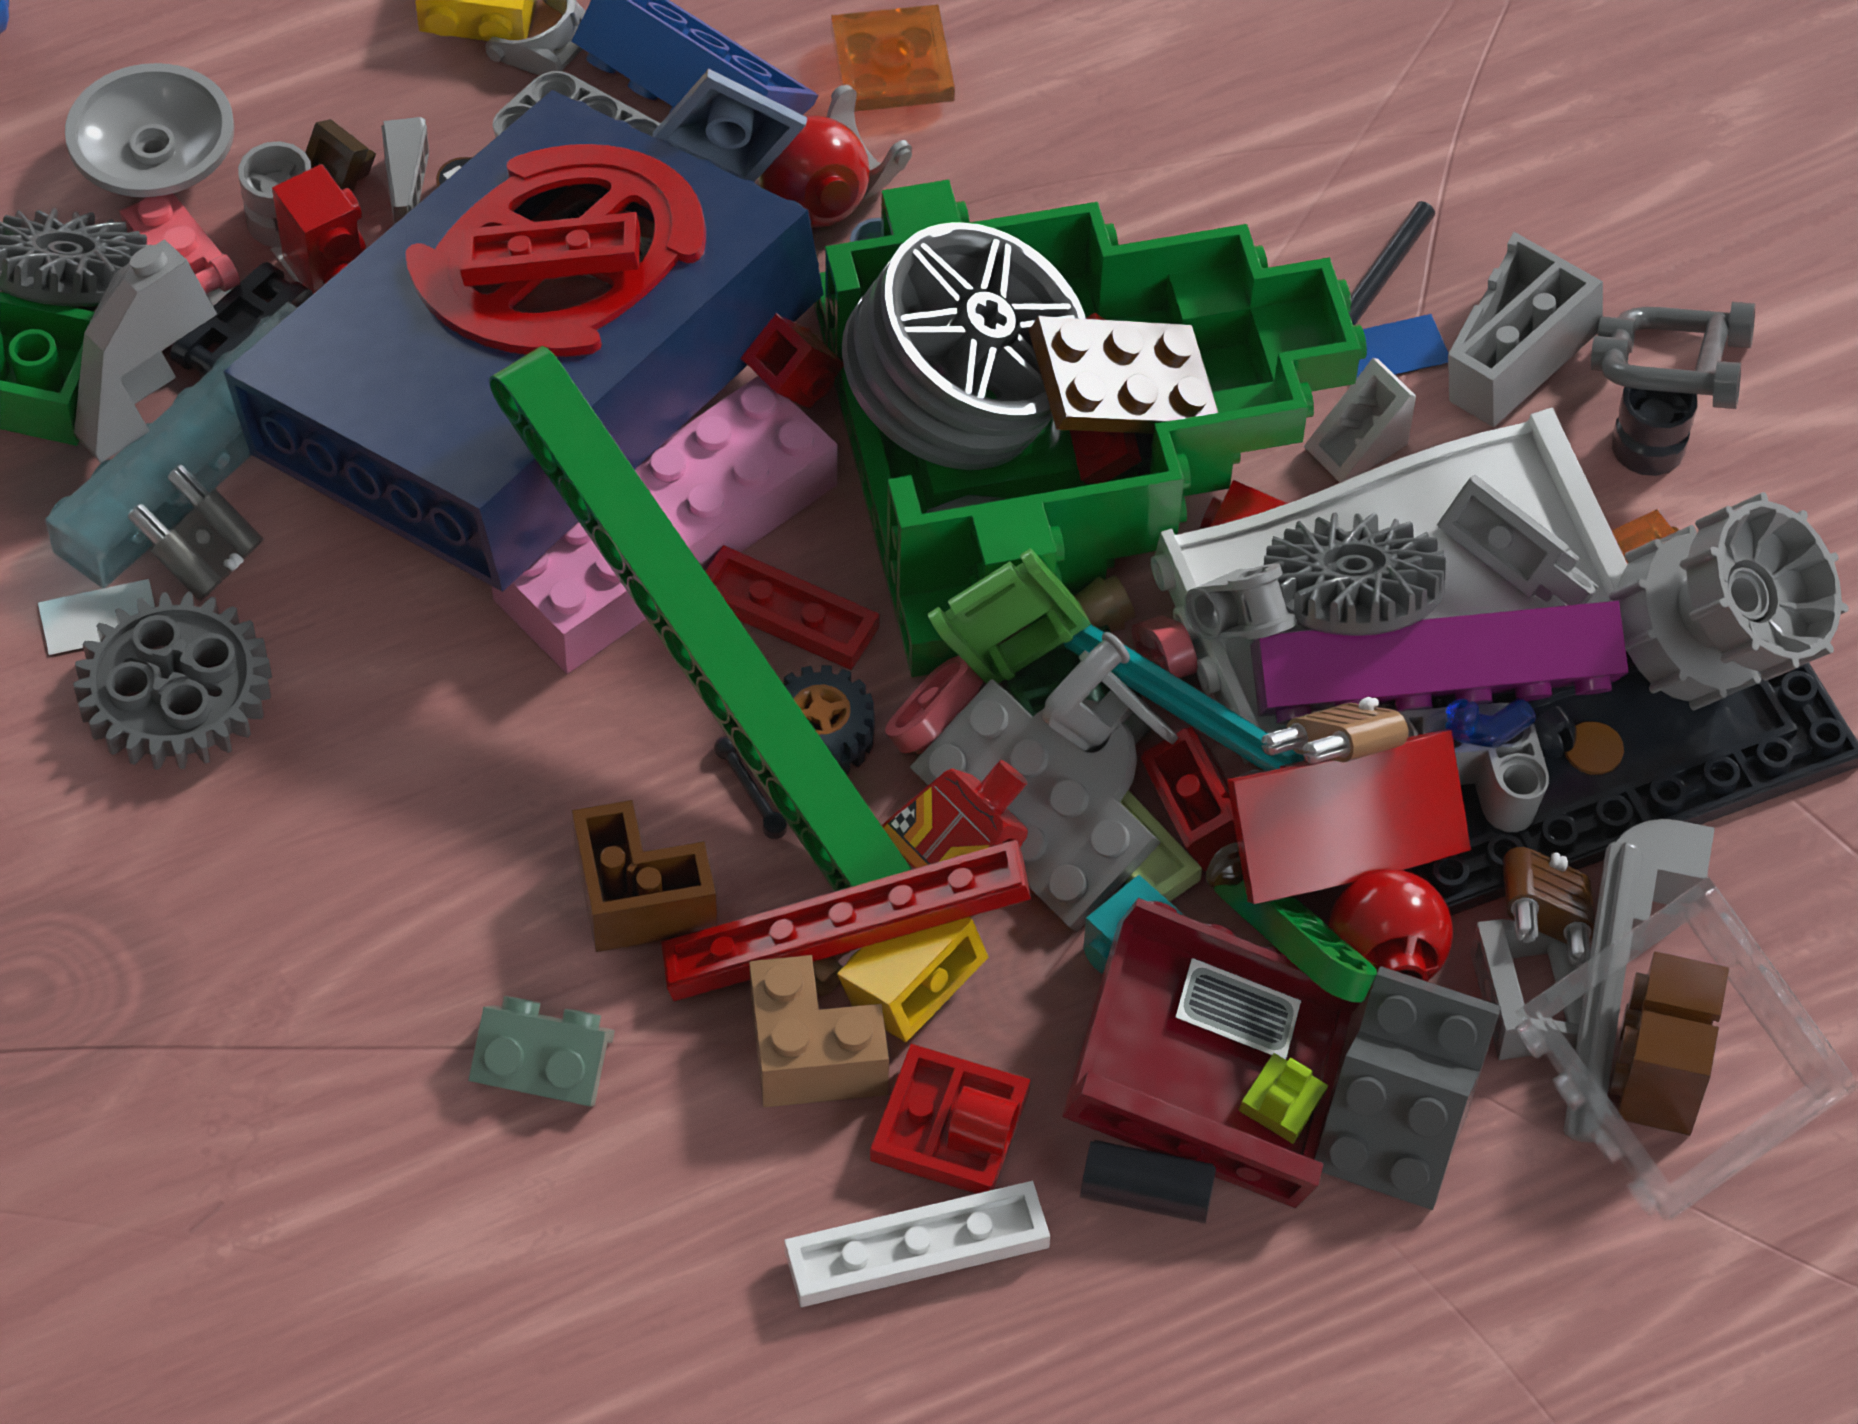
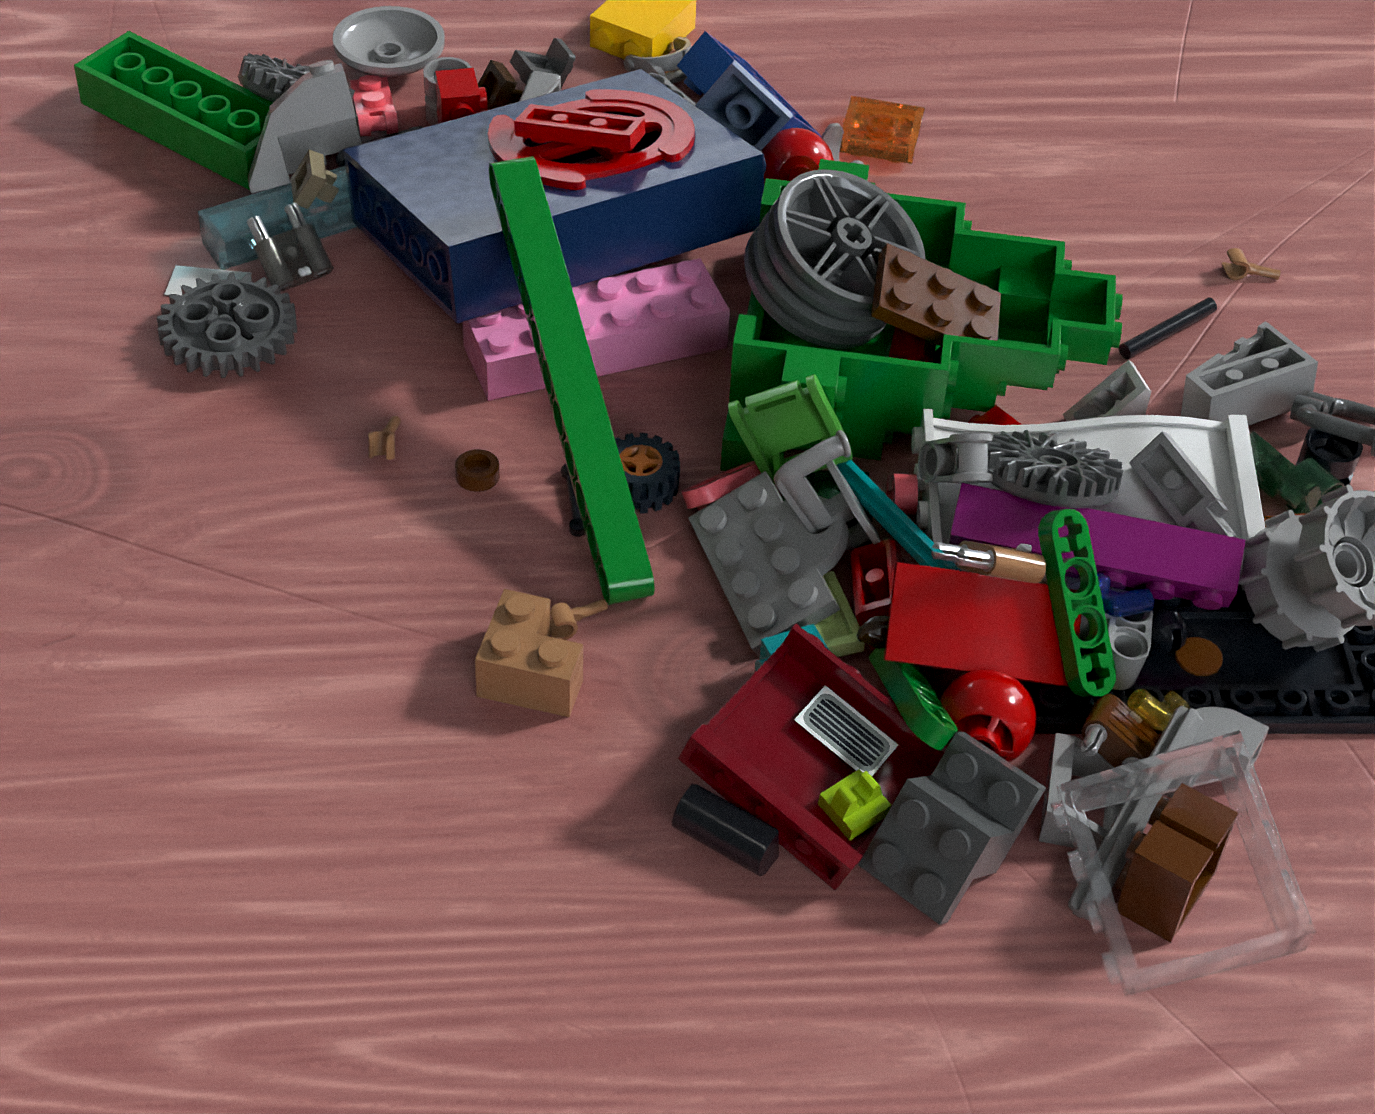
camera: 20 degrees right, 10 degrees down
sand green bracket [468,996,615,1106] -> none
reddish brown brick [572,800,717,952] -> none
red tile [661,840,1031,1001] -> none
red plate [706,545,880,670] -> none
red brick [740,313,844,409] -> none
white plate [784,1181,1050,1307] -> none
yellow brick [837,917,989,1042] -> none
red plate [870,1043,1031,1194] -> none
red torso [881,760,1028,869] -> none
medium nougat cone [1057,575,1136,648] -> none
blue sticker [1356,314,1449,379] -> none
none -> dark tan tile [291,149,339,209]
none -> medium nougat hand [368,416,401,460]
none -> reddish brown tile [455,449,500,492]
none -> dark grey bracket [510,38,575,89]
none -> green beam [1038,509,1116,697]
none -> clear yellow arm [1127,689,1189,731]
none -> medium nougat hand [1221,248,1281,280]
none -> clear green plate [1249,431,1344,516]

